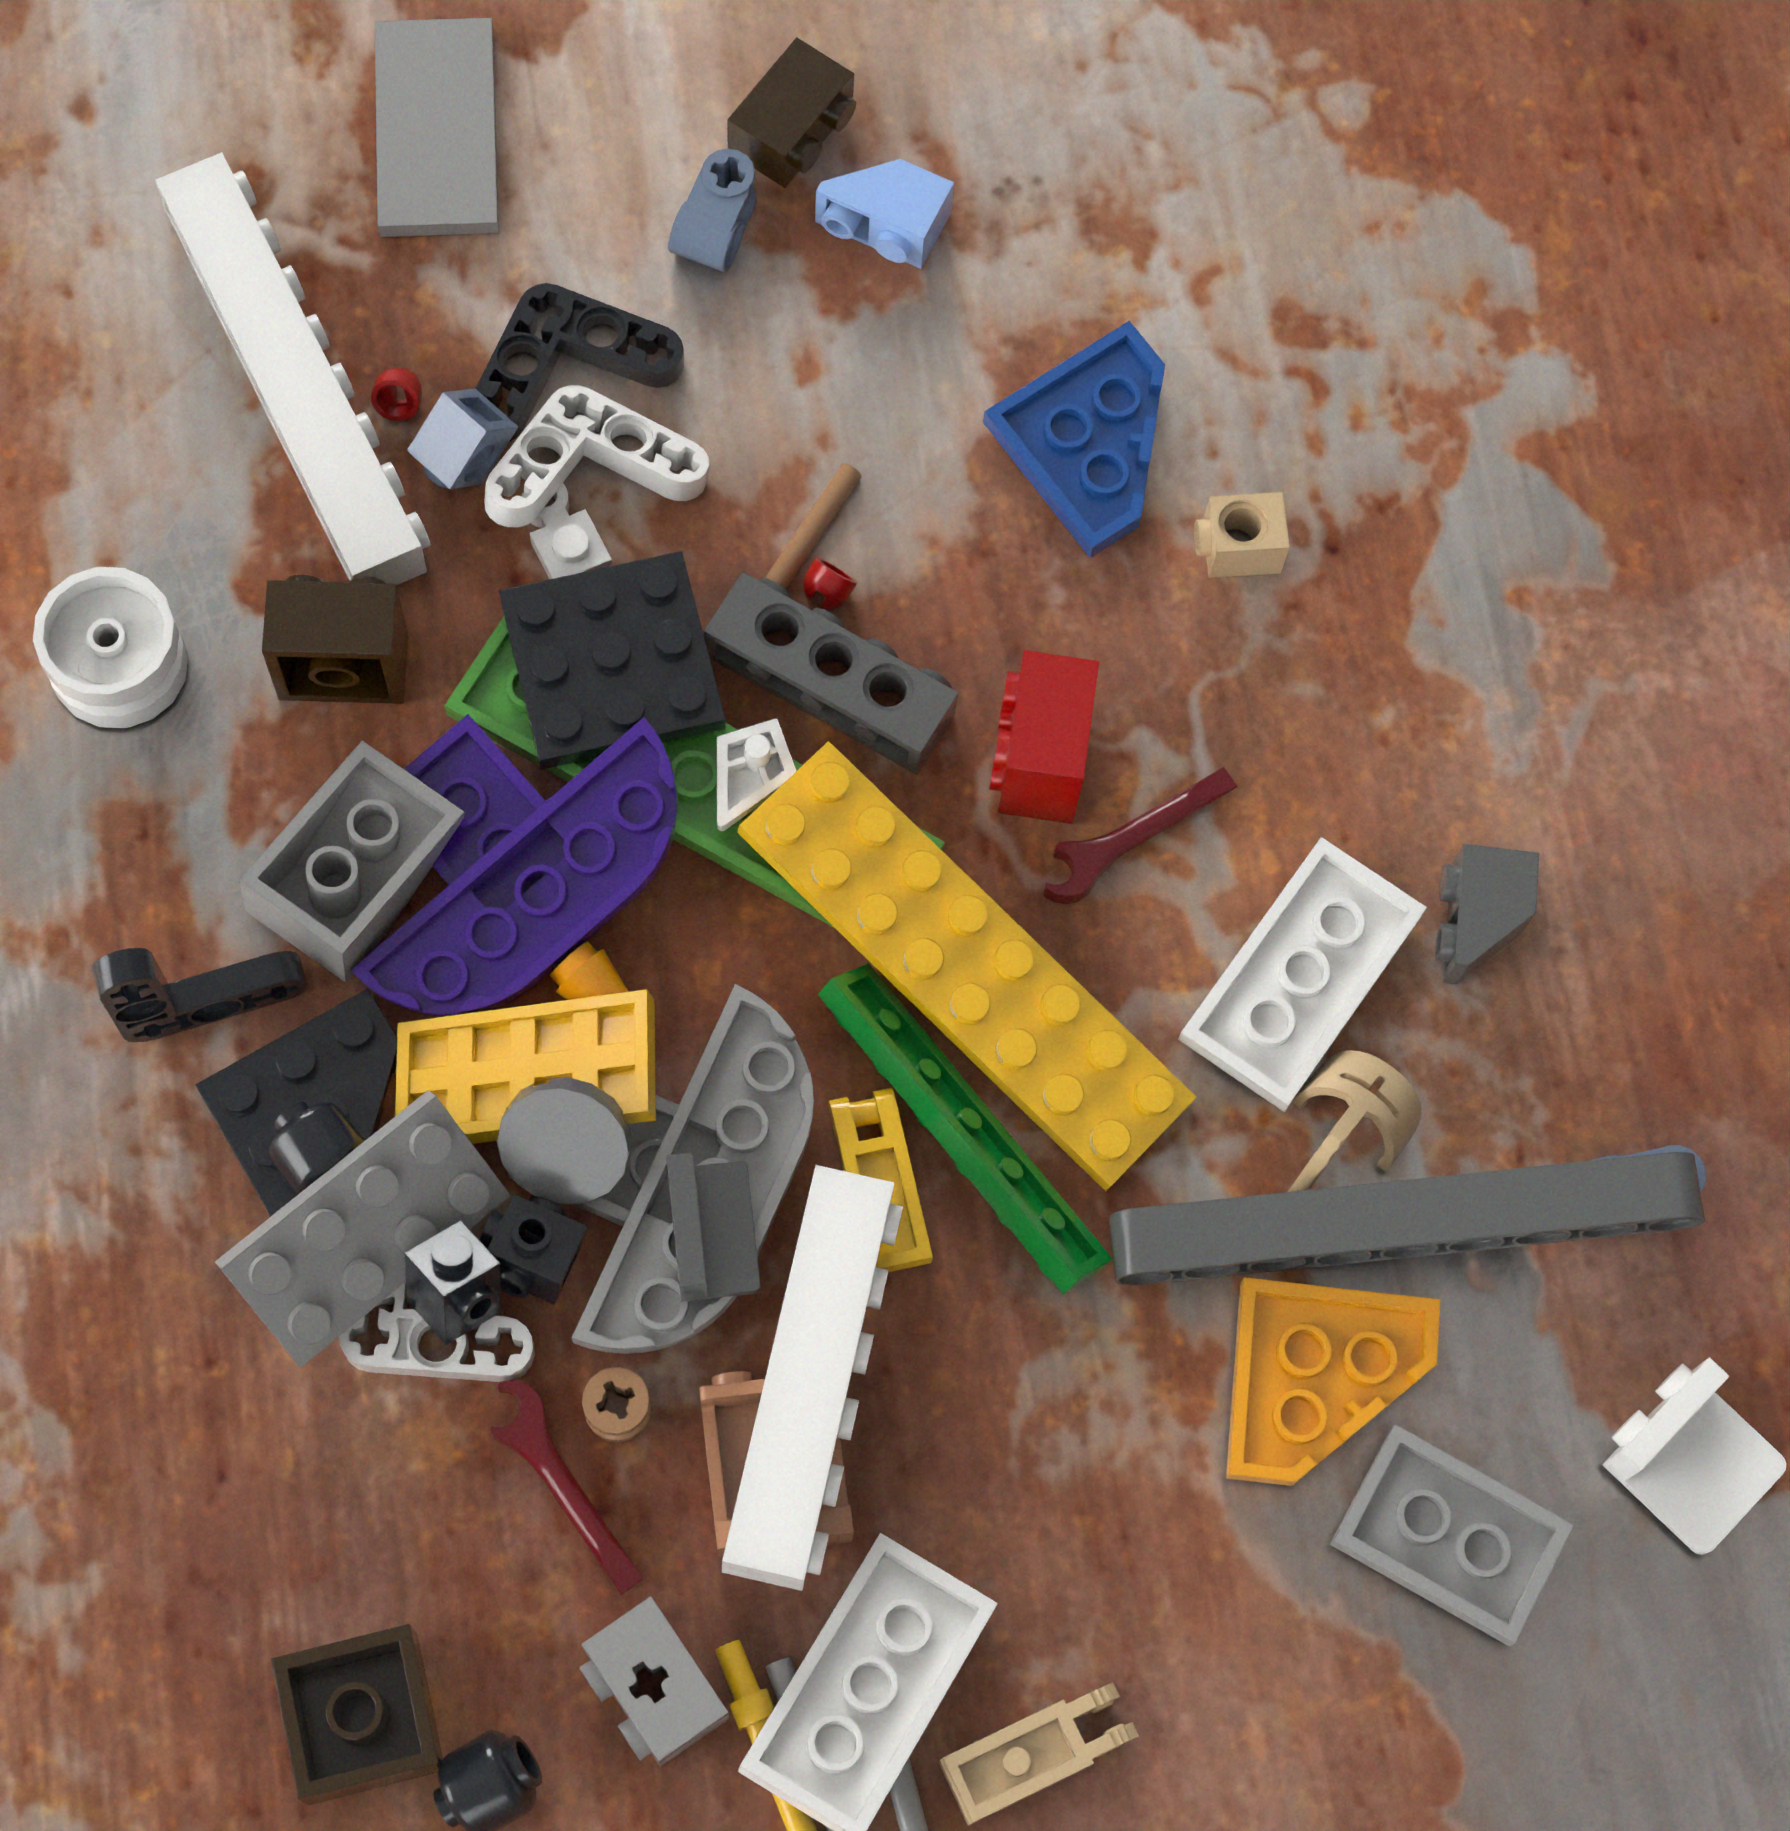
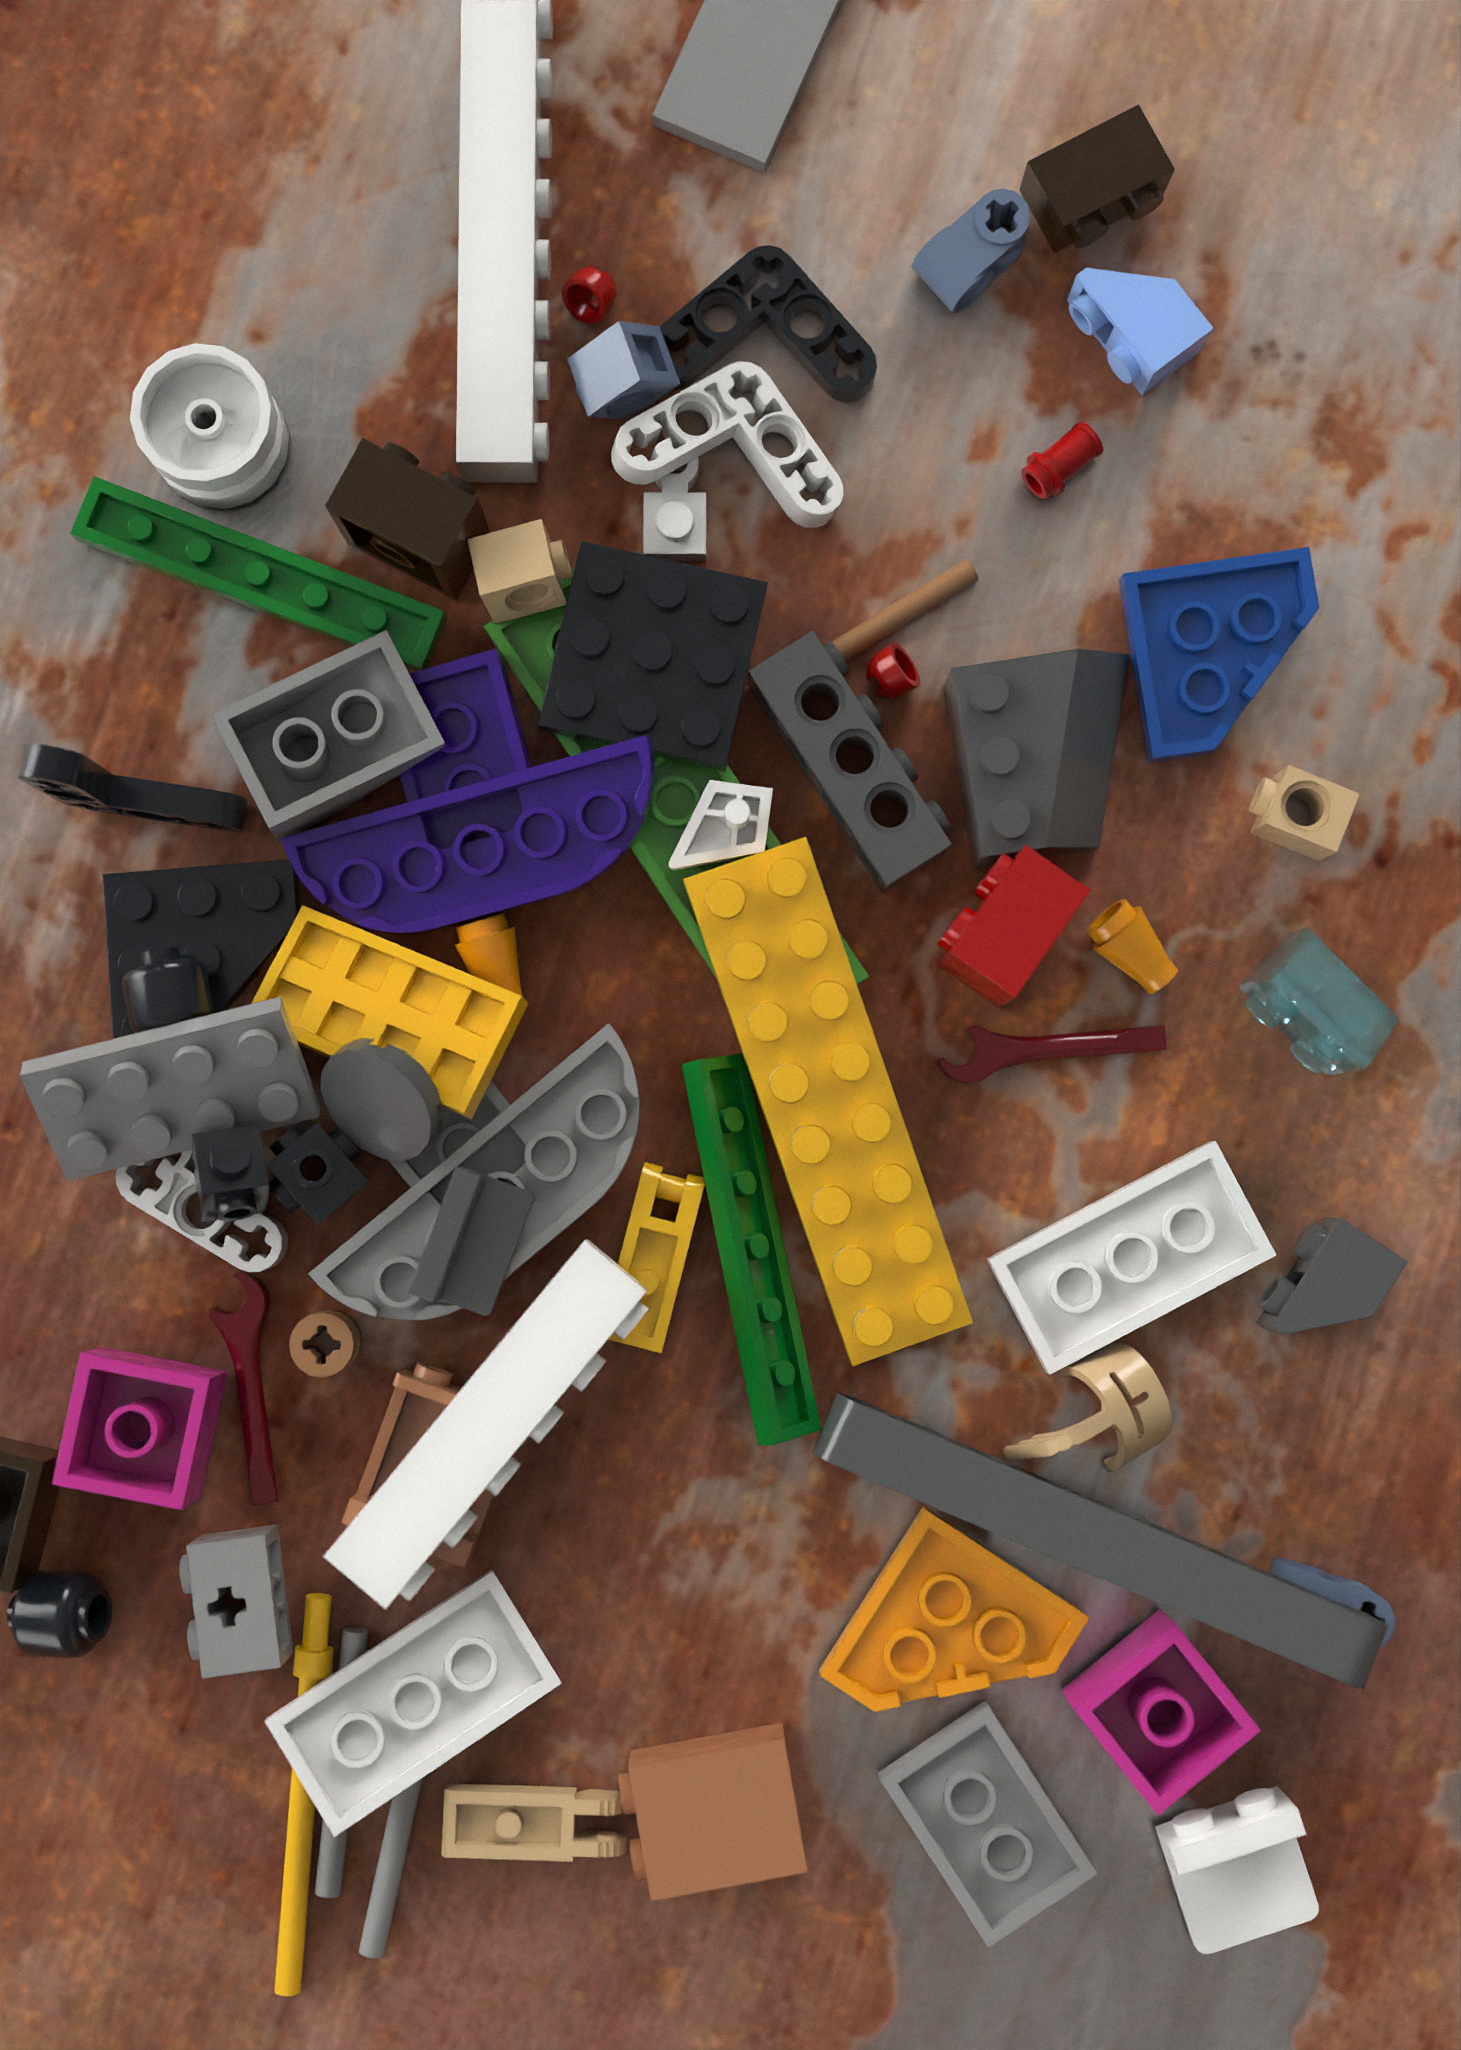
camera: 30 degrees right, 15 degrees up
none -> dark pink brick [52,1347,228,1510]
none -> green plate [70,476,448,671]
none -> tan brick [467,519,573,624]
none -> nougat brick [619,1722,808,1902]
none -> dark grey wedge [944,649,1130,868]
none -> red pin [1021,421,1104,499]
none -> dark pink brick [1061,1609,1261,1816]
none -> light orange cone [1086,899,1178,994]
none -> clear light blue slope [1238,927,1399,1076]

